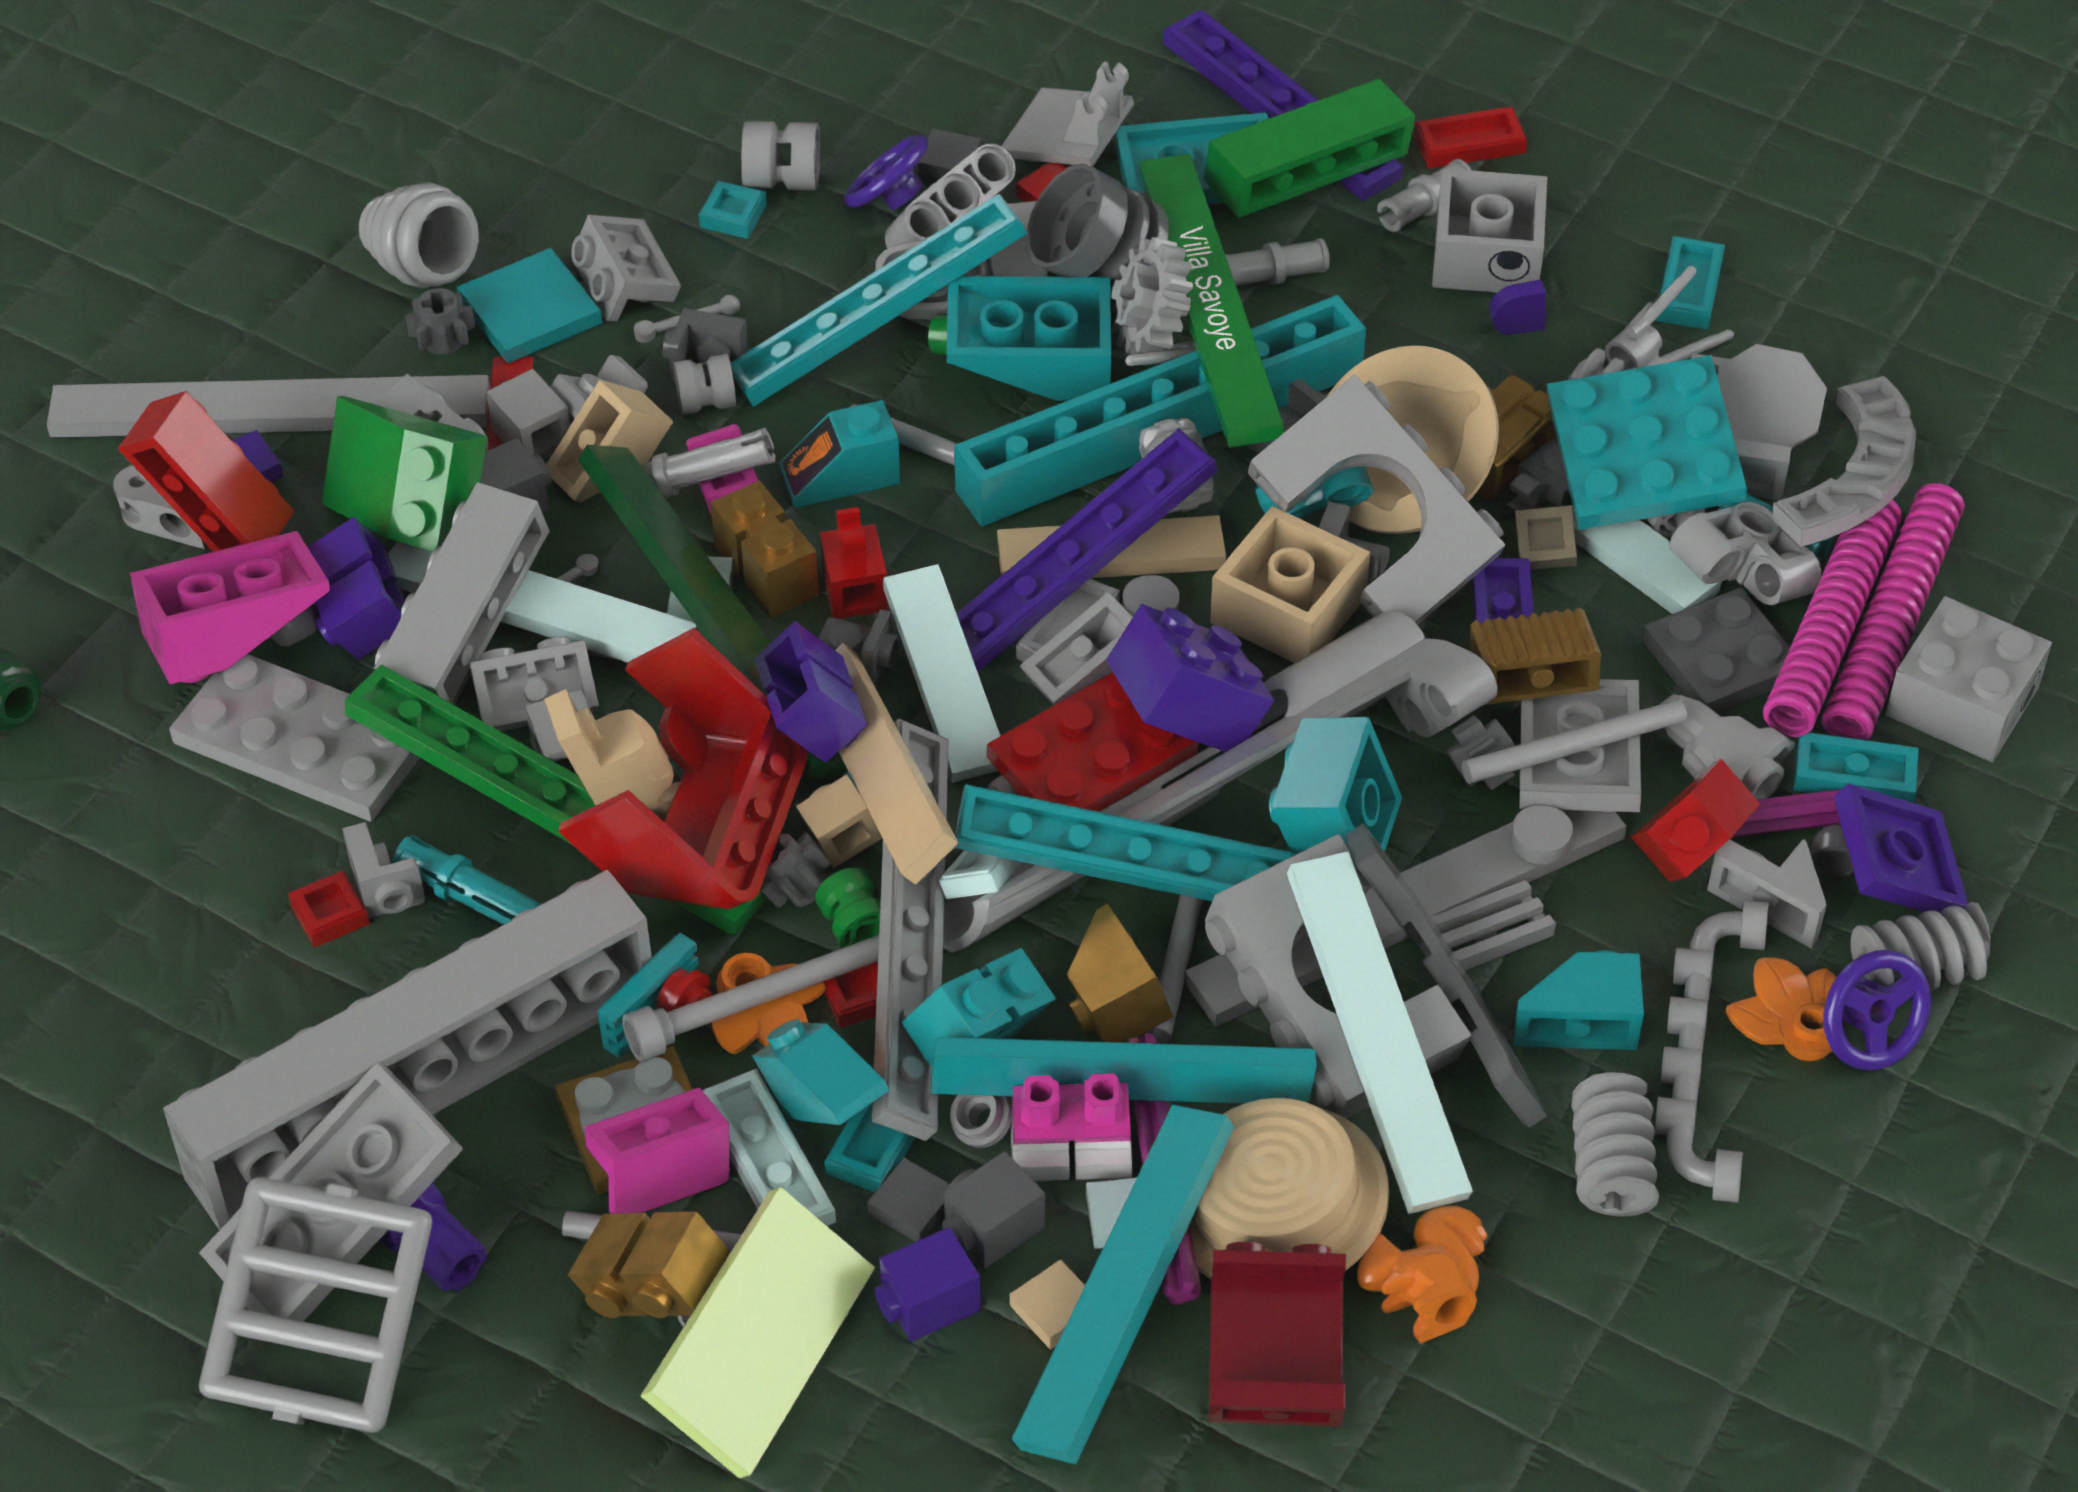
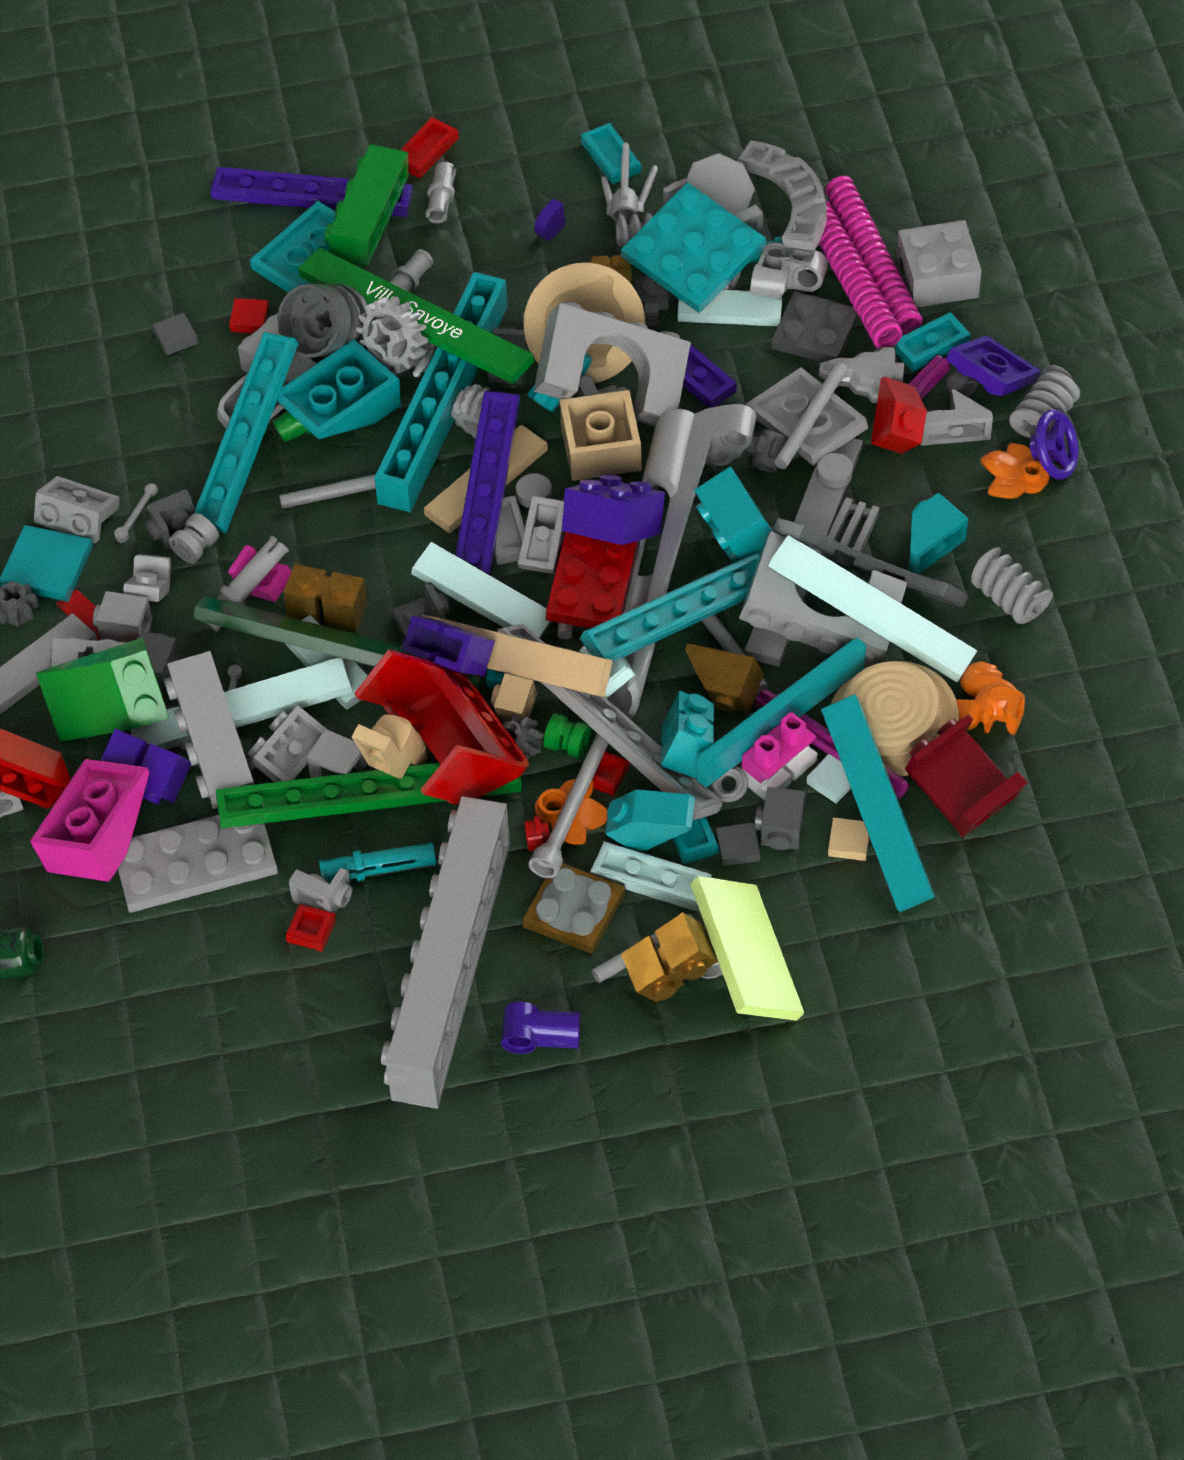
camera: 40 degrees left, 5 degrees up
light grey plate [199,1062,464,1322] -> none
light grey bar [199,1177,432,1433] -> none
tan slope [546,380,673,503] -> none
dark pink panel [585,1088,729,1213] -> none
teal tile [598,933,699,1058] -> none
teal tile [699,181,767,239] -> none
light grey wheel [741,121,820,191] -> none
teal slope [779,400,900,508] -> none
red brick [819,507,889,619] -> none
dark purple piece [845,134,928,210] -> none
dark purple brick [875,1227,981,1342] -> none
light grey beam [885,144,1016,248] -> none
light grey plate [1001,61,1134,167] -> none
light grey brick [1432,169,1547,292] -> none
pearl gold brick [1470,607,1601,705] -> none
dark tan plate [1515,505,1577,570] -> none
light grey bar [1655,900,1769,1203] -> none

